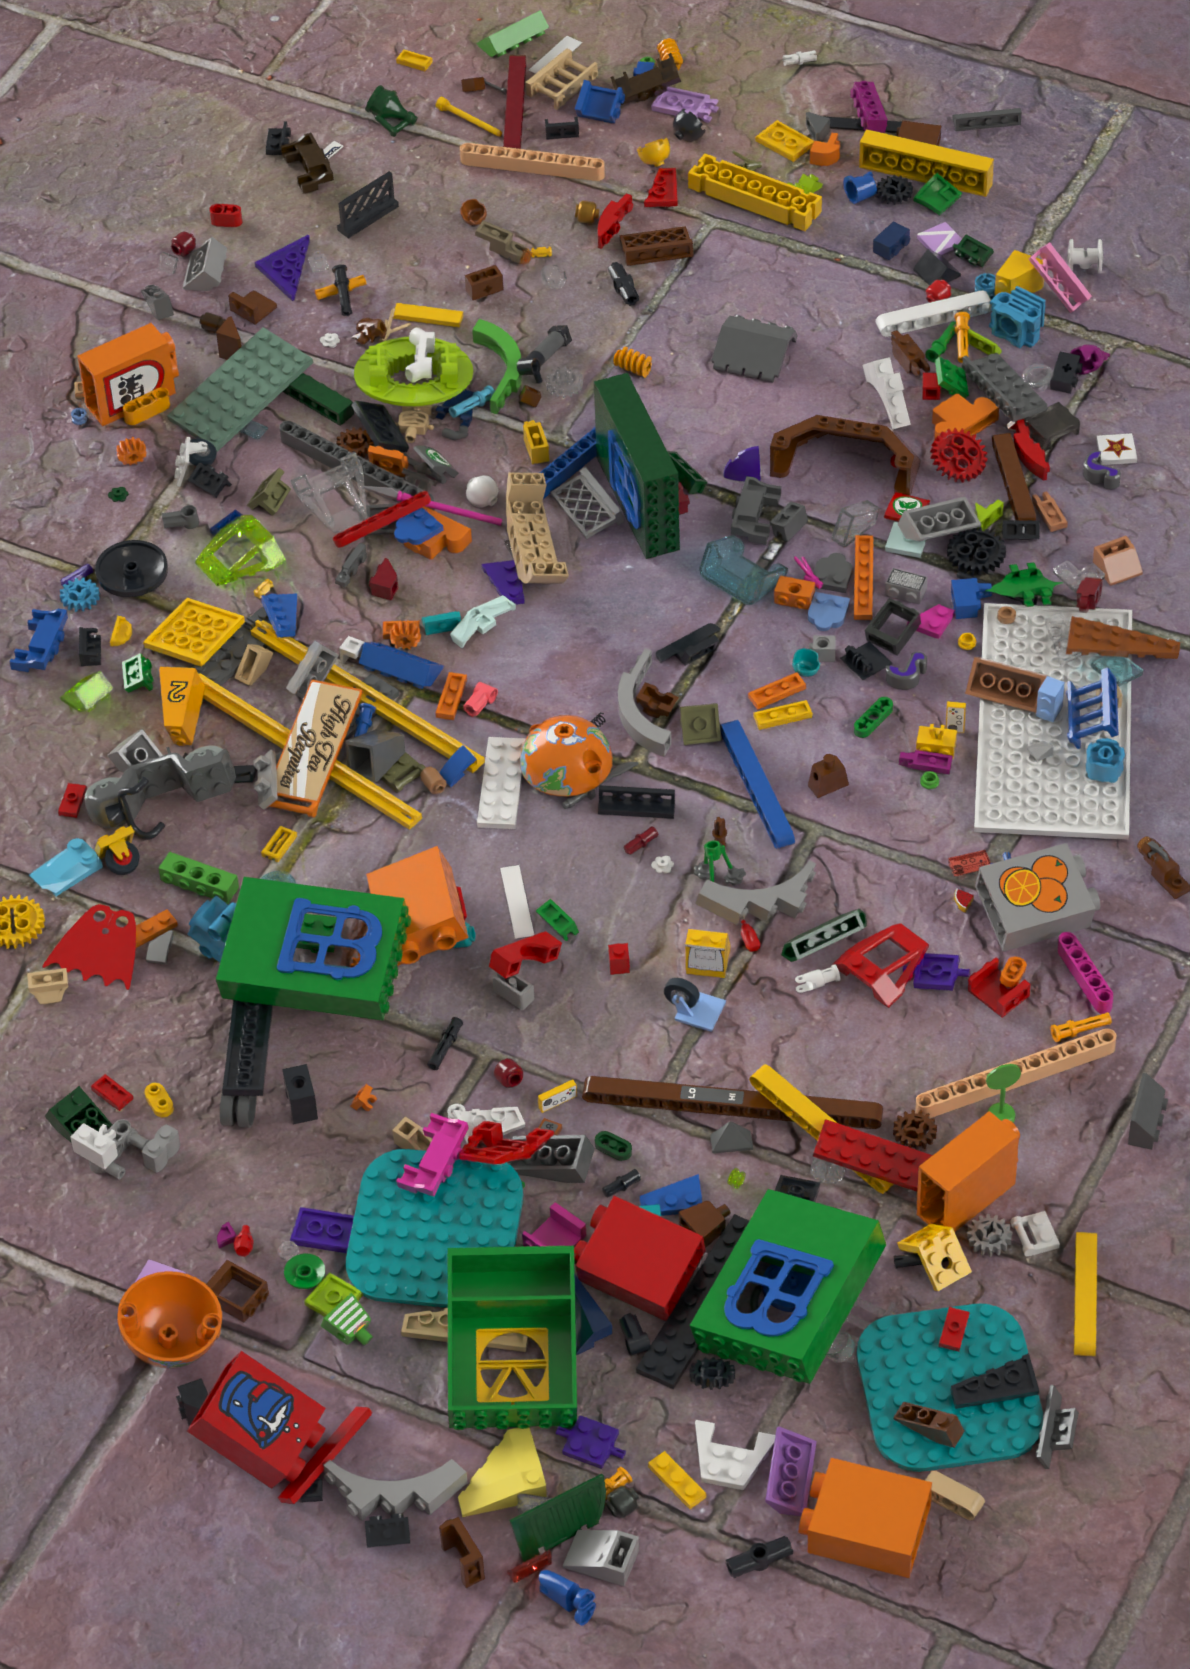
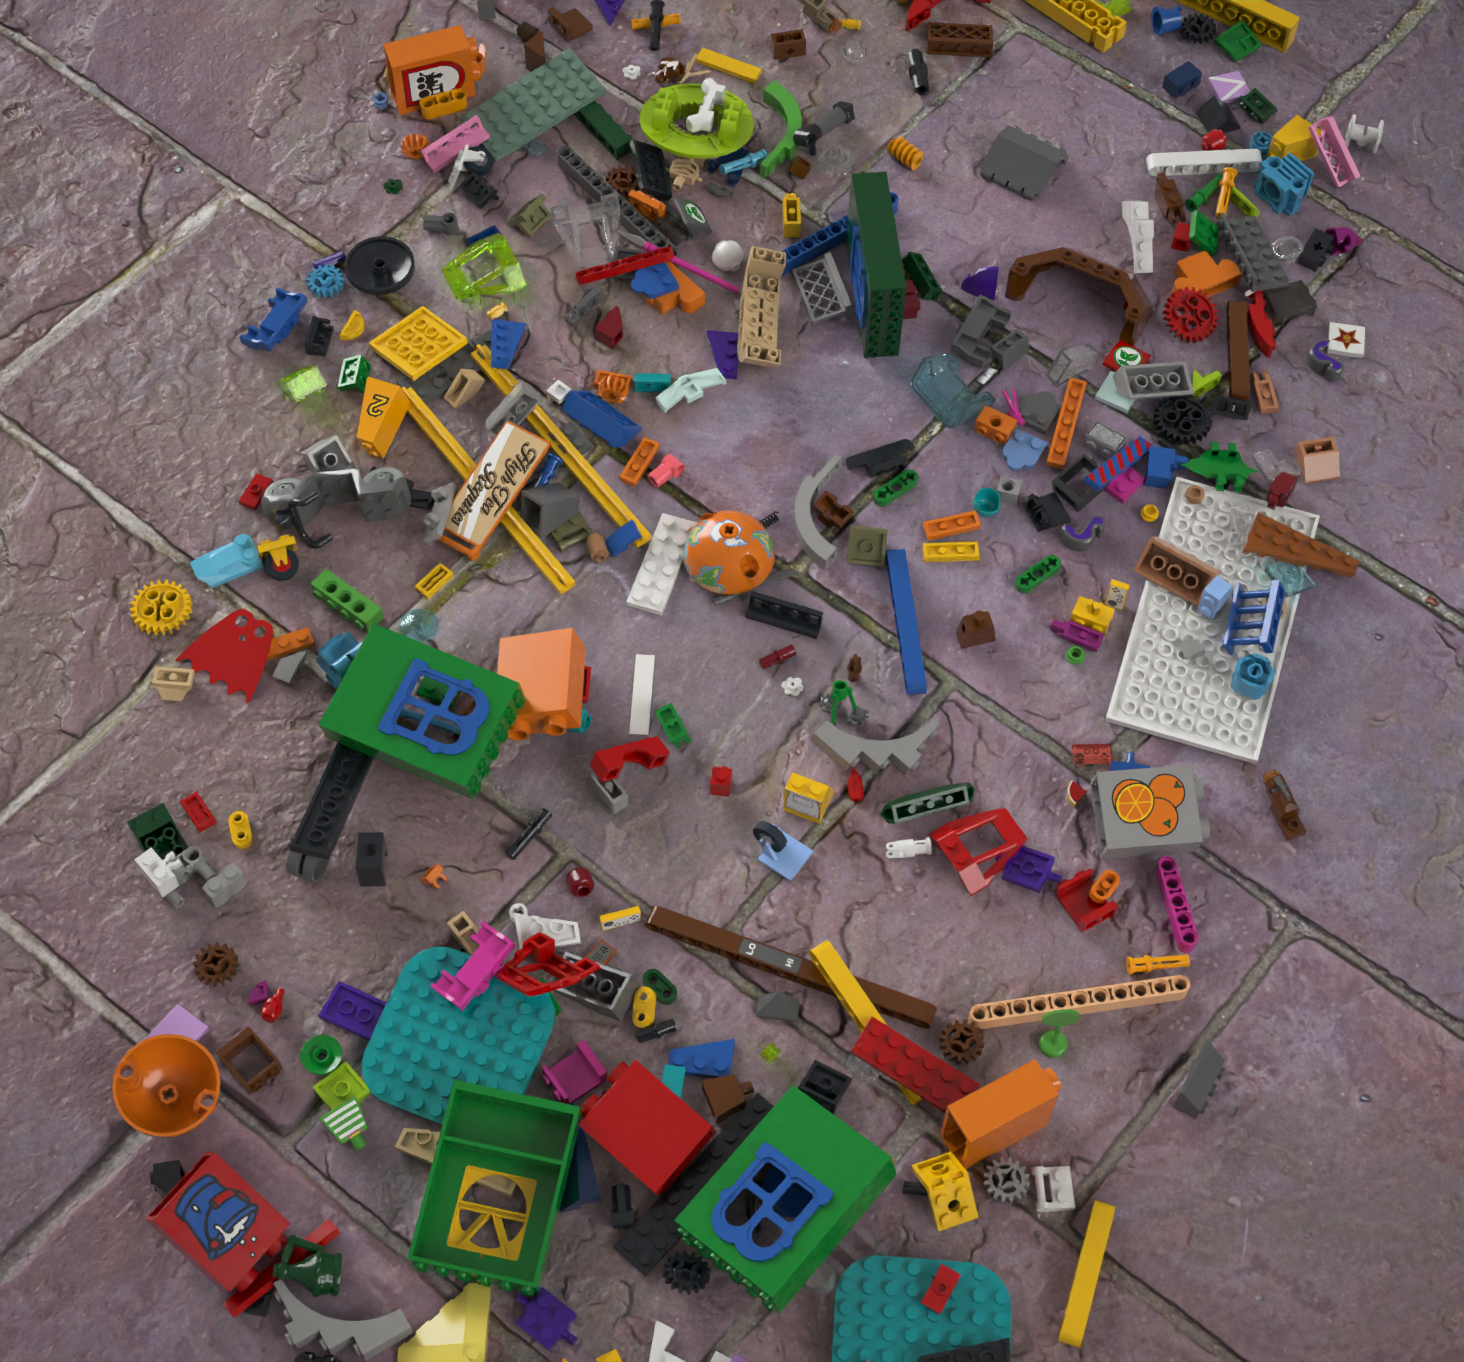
camera: 10 degrees right, 10 degrees up
none -> reddish brown gear [193,942,239,987]
none -> dark green piece [272,1235,342,1298]
none -> bright pink fence [421,115,490,174]
none -> yellow plate [632,987,656,1029]
none -> green beam [873,470,918,507]
none -> blue tile [1083,436,1154,491]

